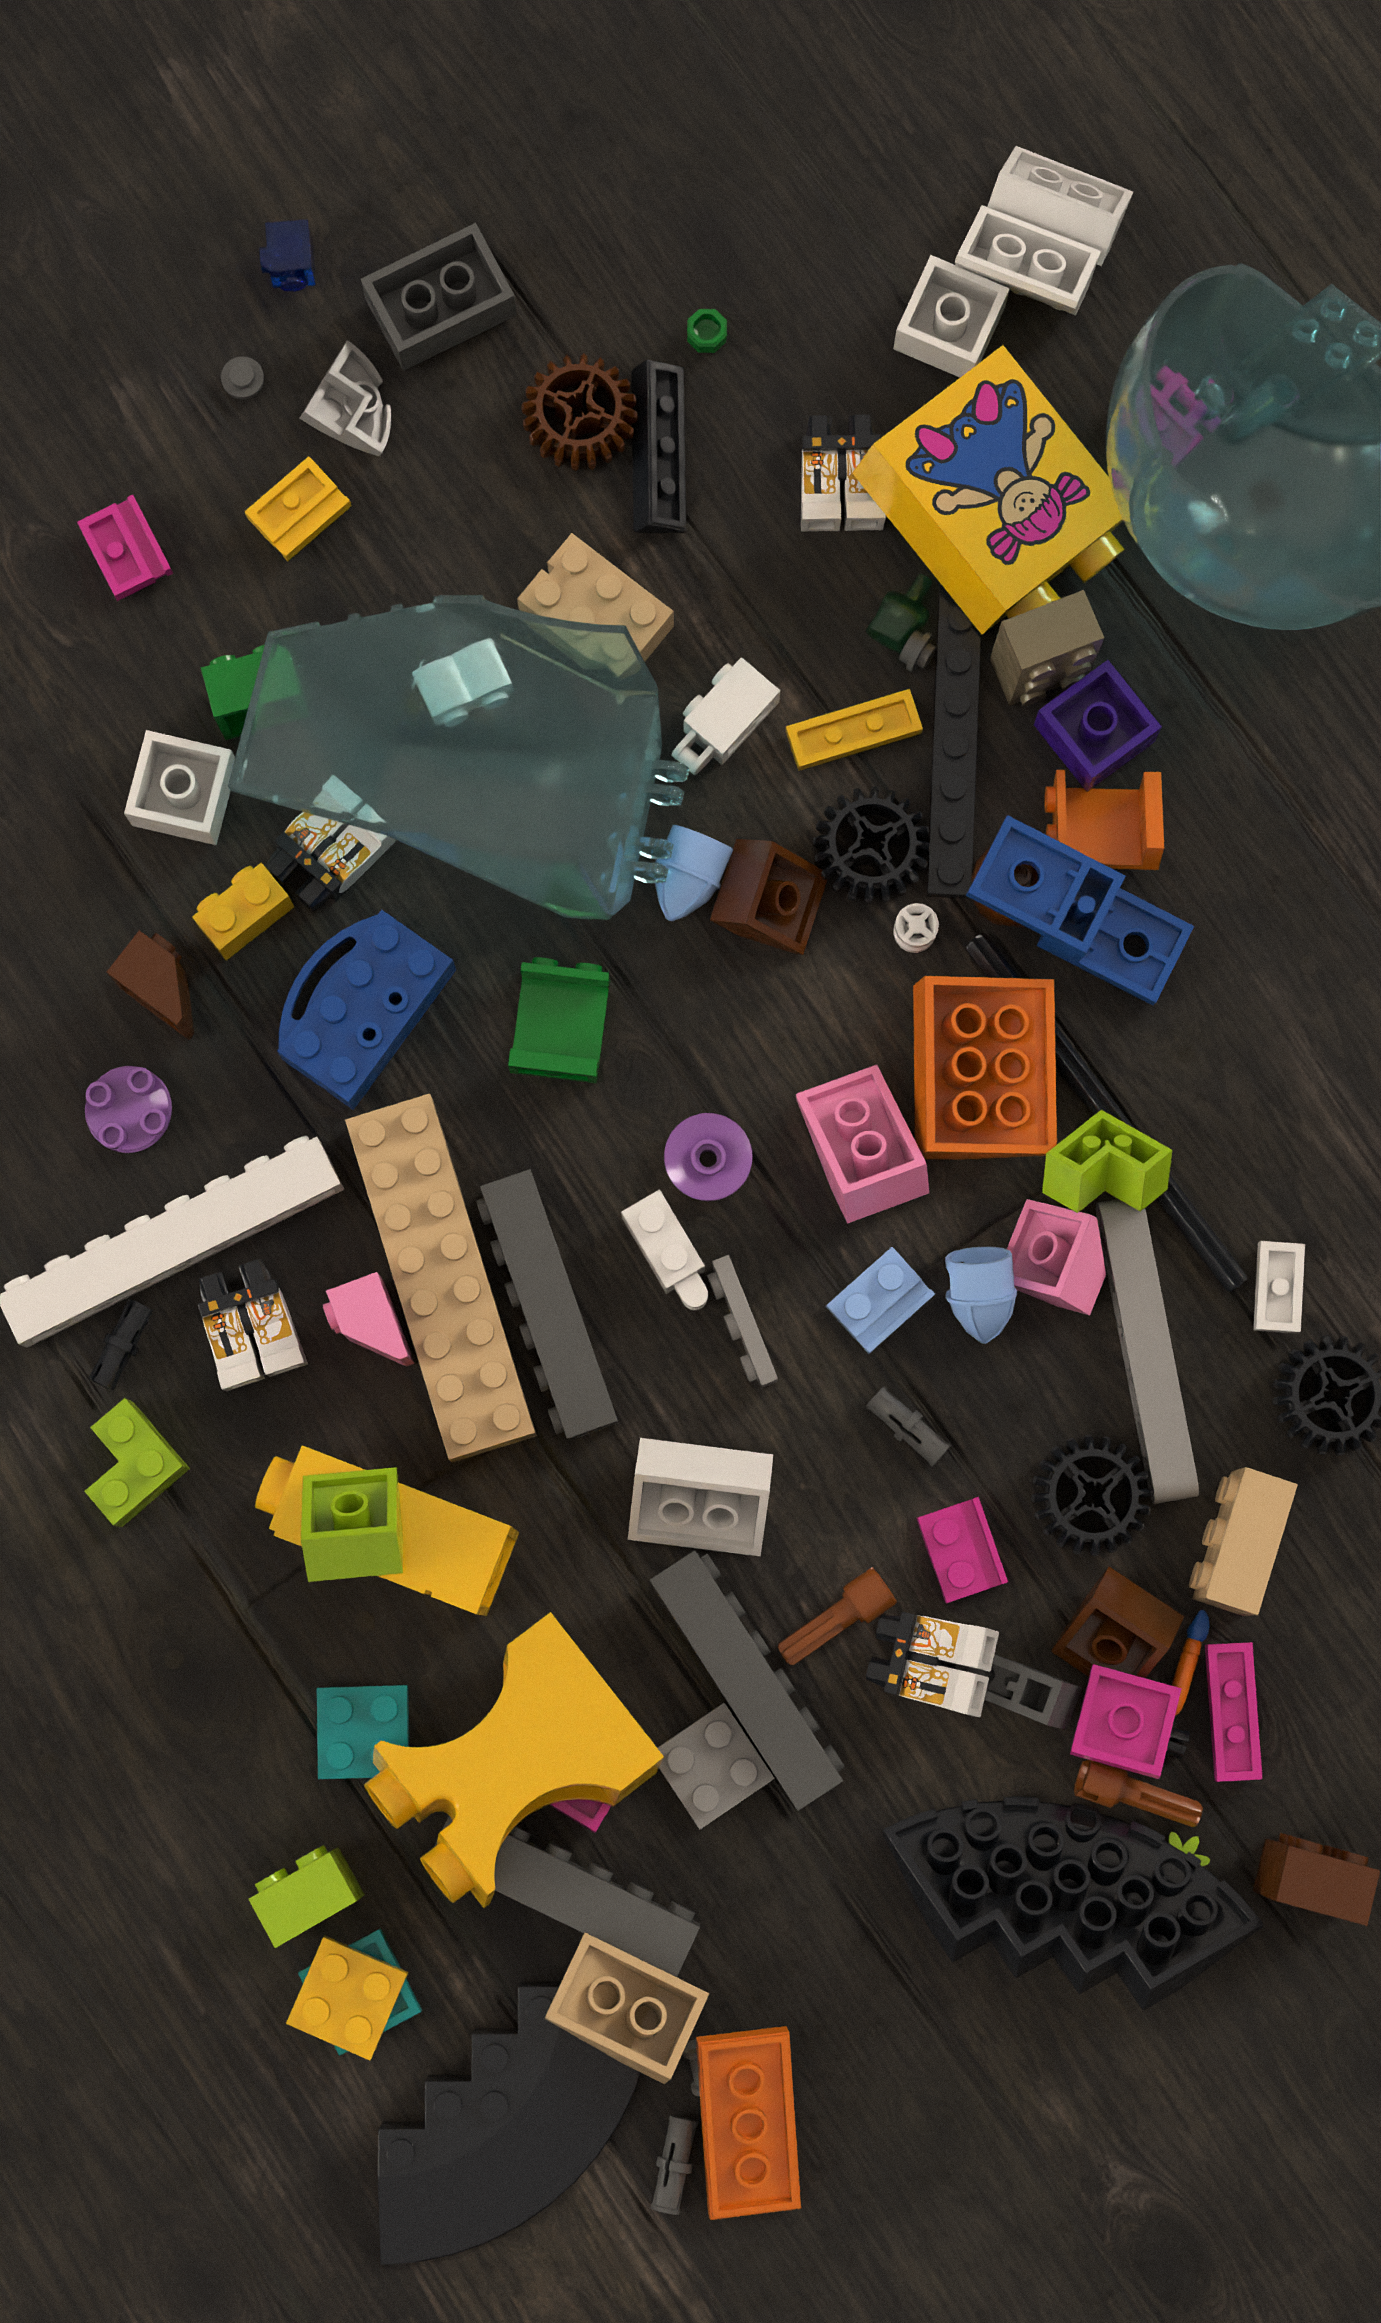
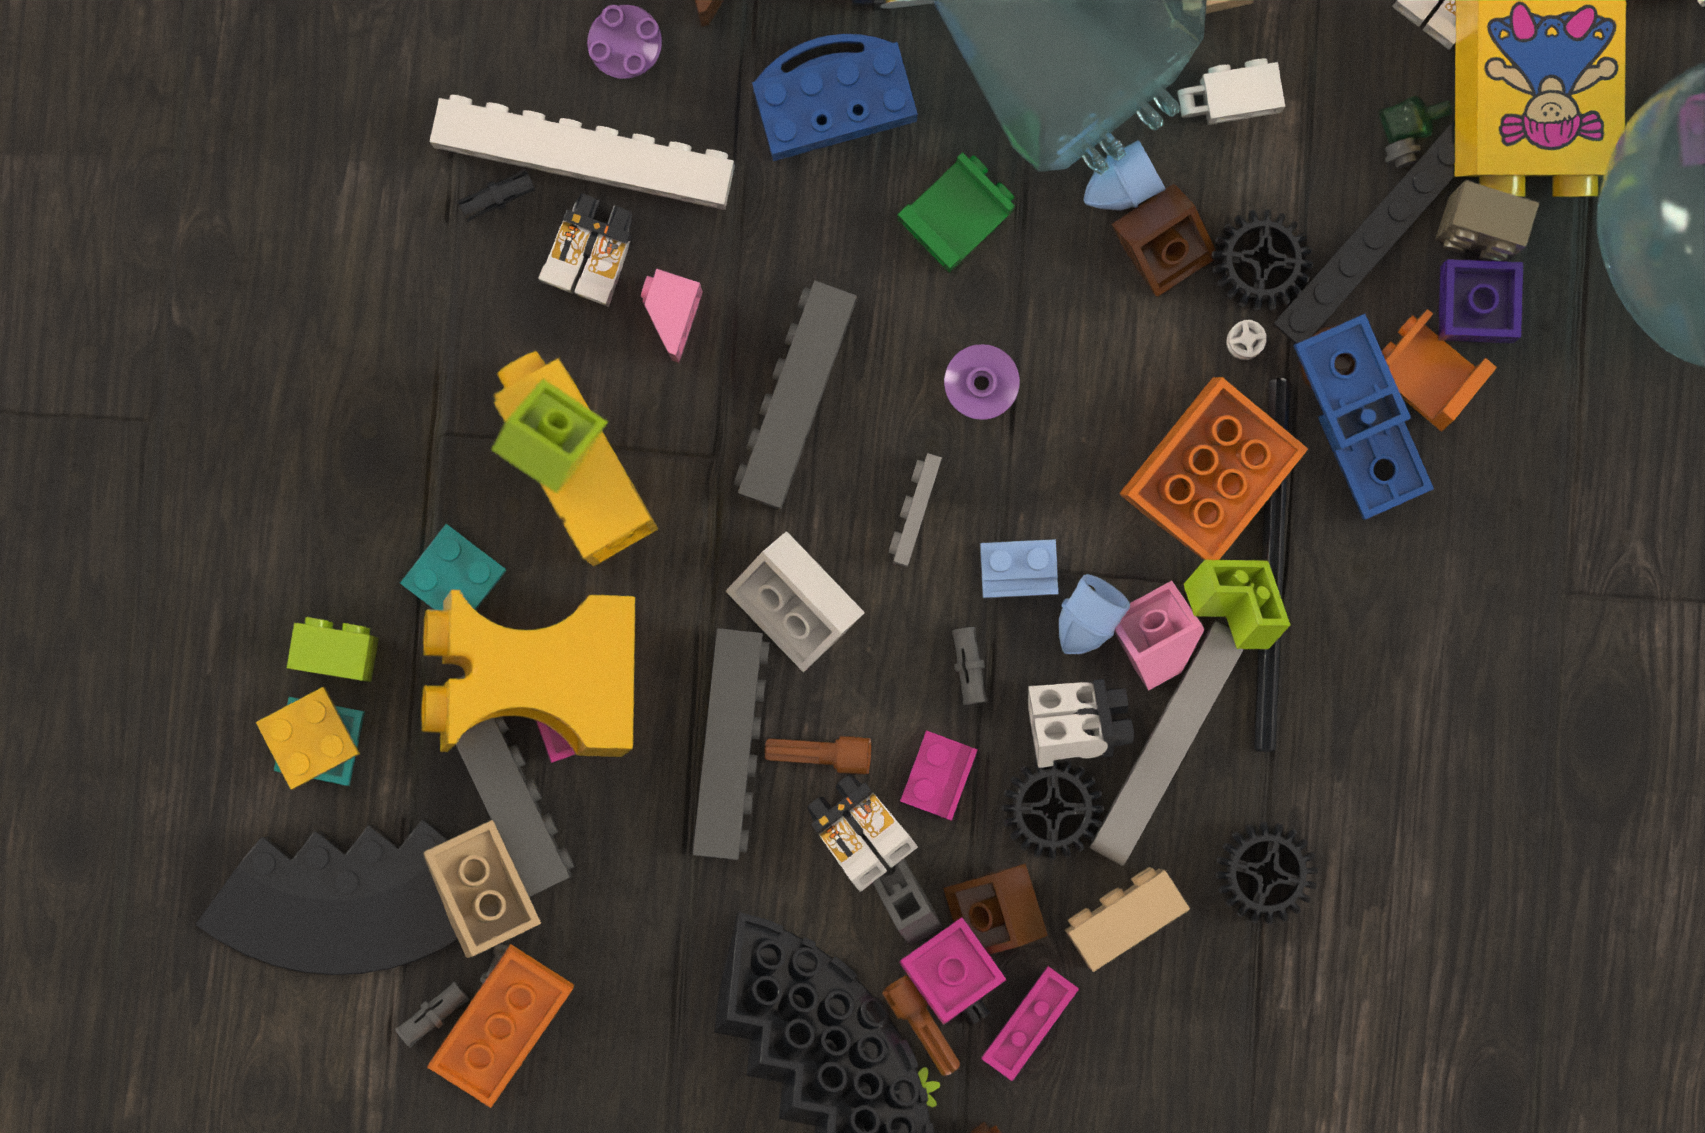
camera: 40 degrees right, 5 degrees up
lime brick [84,1398,190,1527] -> none
tan brick [345,1093,537,1463] -> none
white brick [621,1189,708,1310] -> none
light grey plate [658,1703,775,1829] -> none
yellow plate [785,689,923,771] -> none
bright pink slope [796,1065,929,1224] -> none
orange piece [1171,1610,1209,1716] -> none
white plate [1253,1241,1305,1334] -> none
none -> white hips [1028,679,1134,768]

